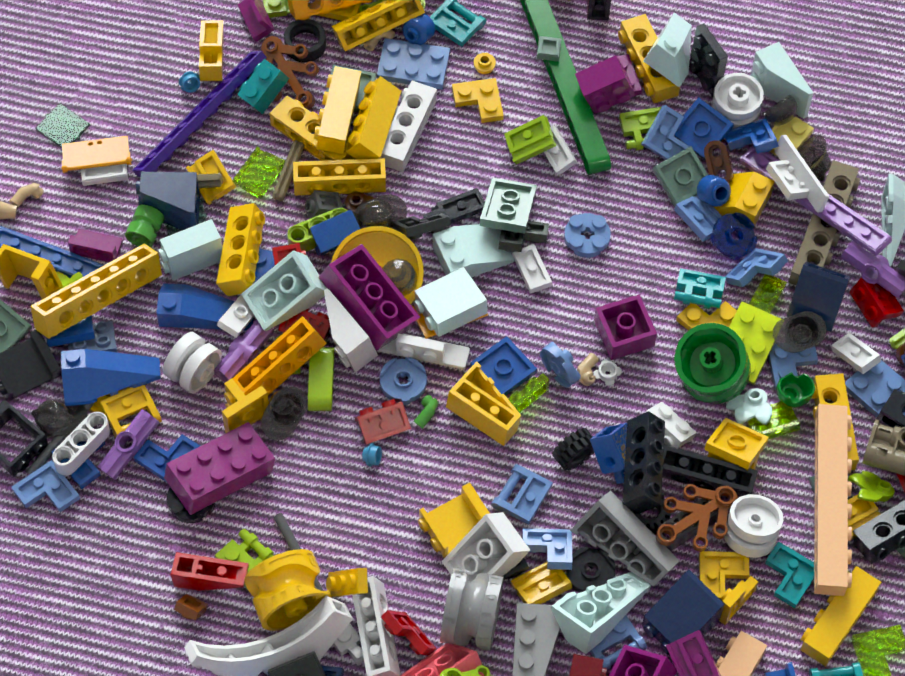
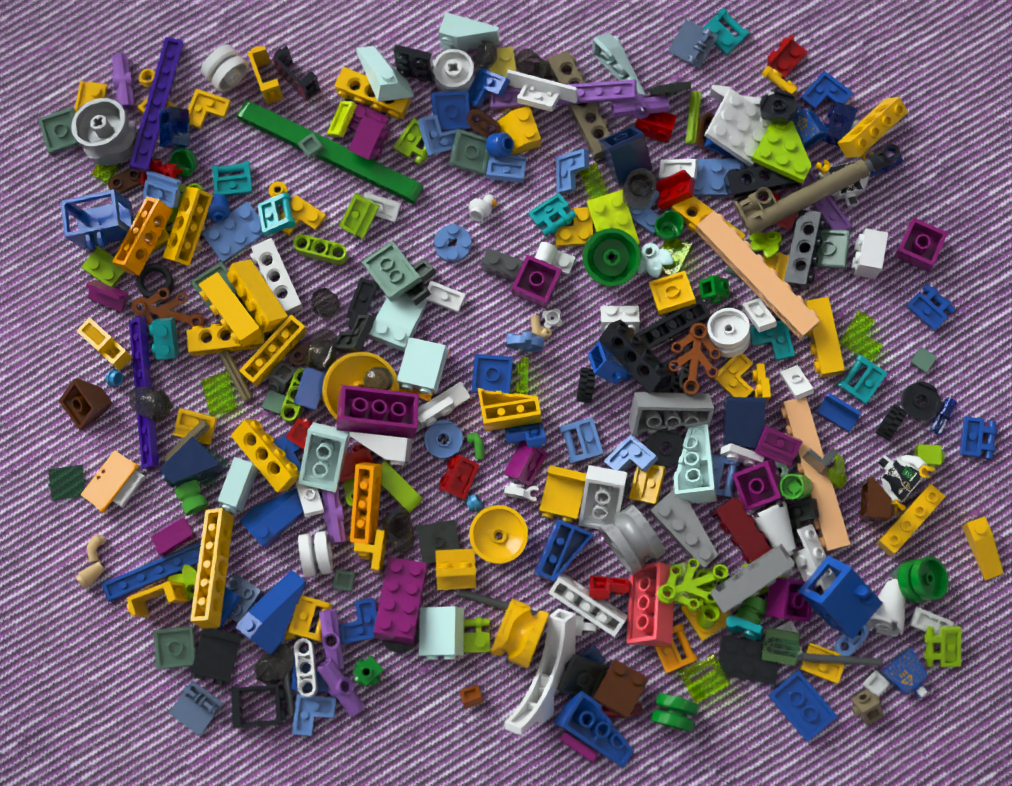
camera: 40 degrees left, 15 degrees up
red slope [170,552,249,591] -> none
yellow plate [326,568,368,597] -> none
clear blue plate [711,212,757,260] -> none
none -> reddish brown slope [58,378,112,431]
none -> clear smoke piece [129,386,174,422]
none -> teal plate [257,193,296,237]
none -> sand green tile [262,390,286,415]
none -> lime beam [293,234,348,265]
none -> clear smoke hair [311,288,340,319]
none -> medium lavender piece [317,658,365,717]
none -> neon yellow tile [327,101,357,138]
none -> sand green tile [332,569,356,592]
none -> green brick [353,655,385,687]
none -> pearl dark grey plate [417,519,460,564]
none -> light aqua brick [419,607,464,660]
none -> yellow bracket [435,548,476,590]
none -> white animal [469,194,497,221]
none -> yellow dish [469,505,528,564]
none -> dark grey brick [481,248,523,282]
none -> blue plate [504,423,547,448]
none -> magenta panel [504,441,547,487]
none -> white plate [504,483,539,502]
none -> blue wedge [533,519,595,582]
none -> white plate [535,242,576,276]
none -> red bracket [654,170,695,210]
none -> green brick [699,275,730,304]
none -> white plate [720,443,764,467]
none -> white plate [742,298,777,332]
none -> white plate [780,365,814,400]

